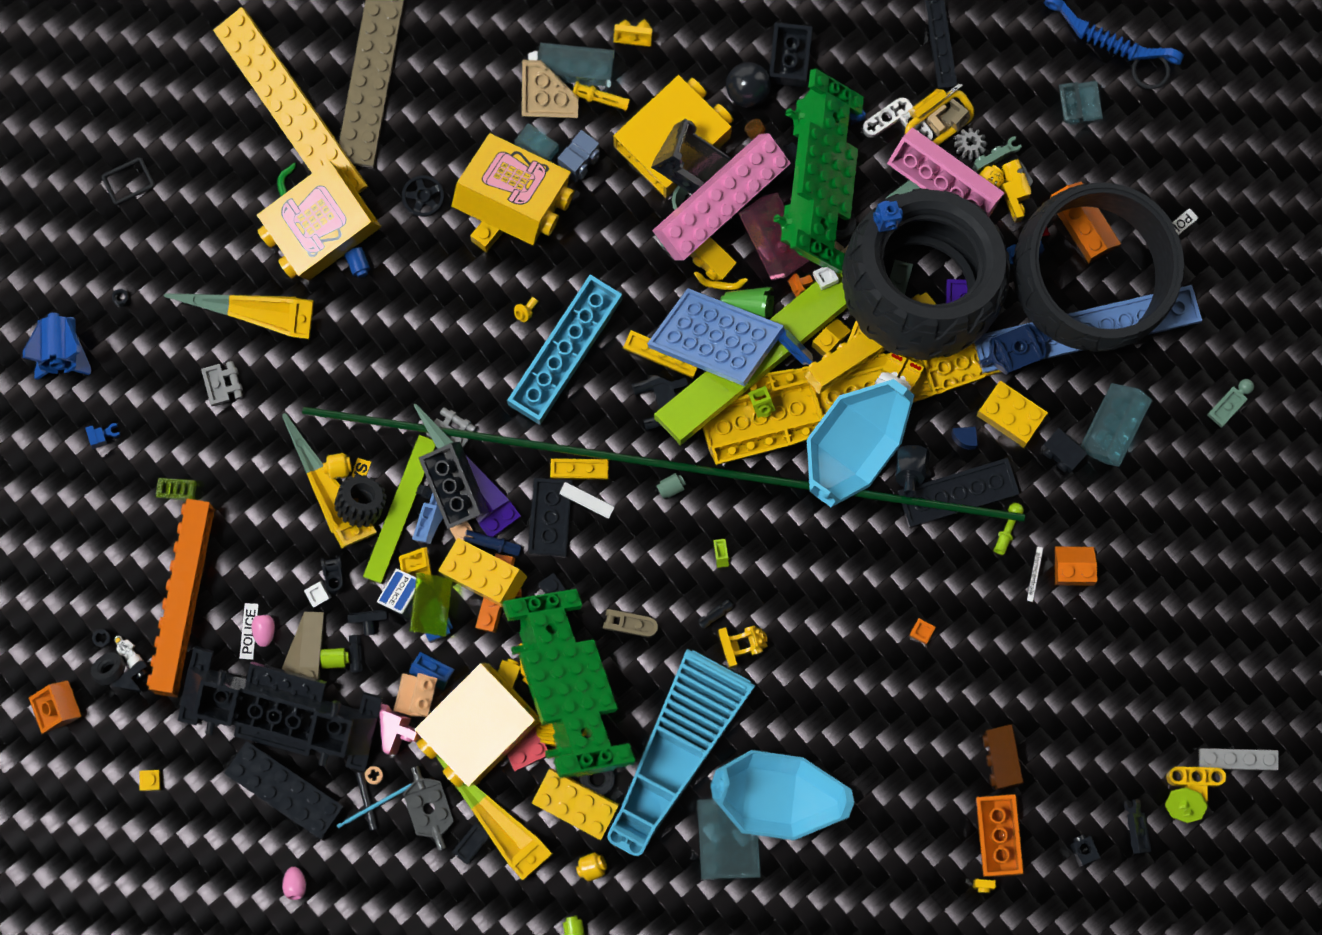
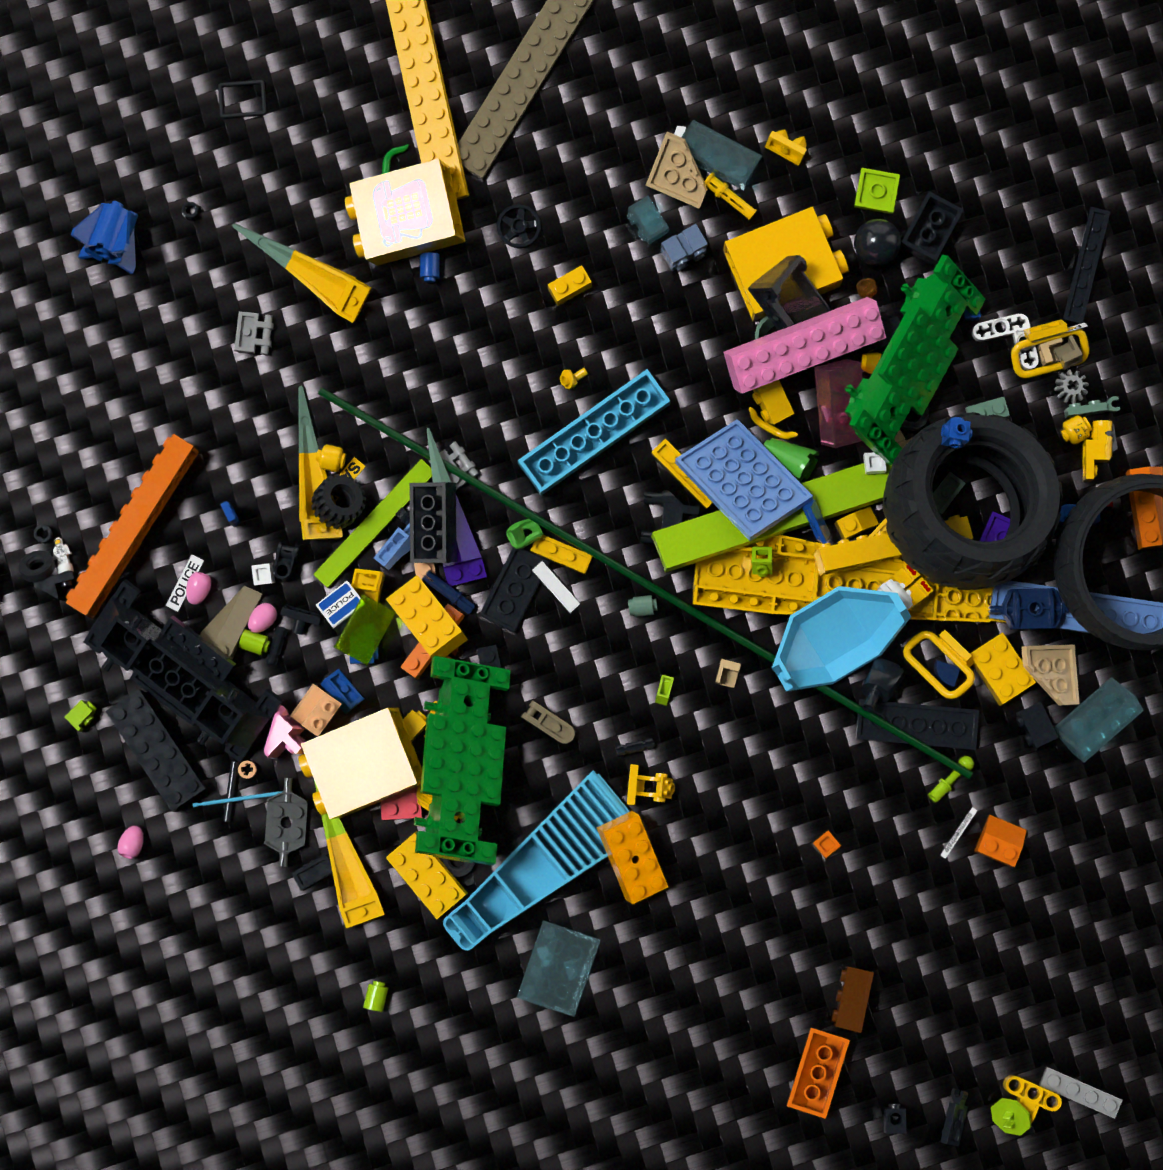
camera: 25 degrees right, 5 degrees up
blue piece [85,423,120,449] -> none
yellow plate [139,770,160,791] -> none
clear neon green slope [156,478,197,501] -> none
yellow brick [451,133,574,245] -> none
yellow head [576,853,607,882] -> none
medium azure panel [711,750,854,840] -> none
orange brick [788,273,813,297] -> none
bright pink brick [887,127,1004,217] -> none
yellow plate [973,879,995,893] -> none
none -> lime brick [65,700,97,732]
none -> blue tile [220,501,240,527]
none -> bright pink animal [248,603,277,633]
none -> bright green piece [507,519,543,549]
none -> light orange brick [597,811,668,904]
none -> tan panel [715,659,741,688]
none -> lime plate [854,168,900,214]
none -> yellow tile [861,352,882,374]
none -> yellow bar [903,630,975,699]
none -> tan plate [1021,645,1080,706]

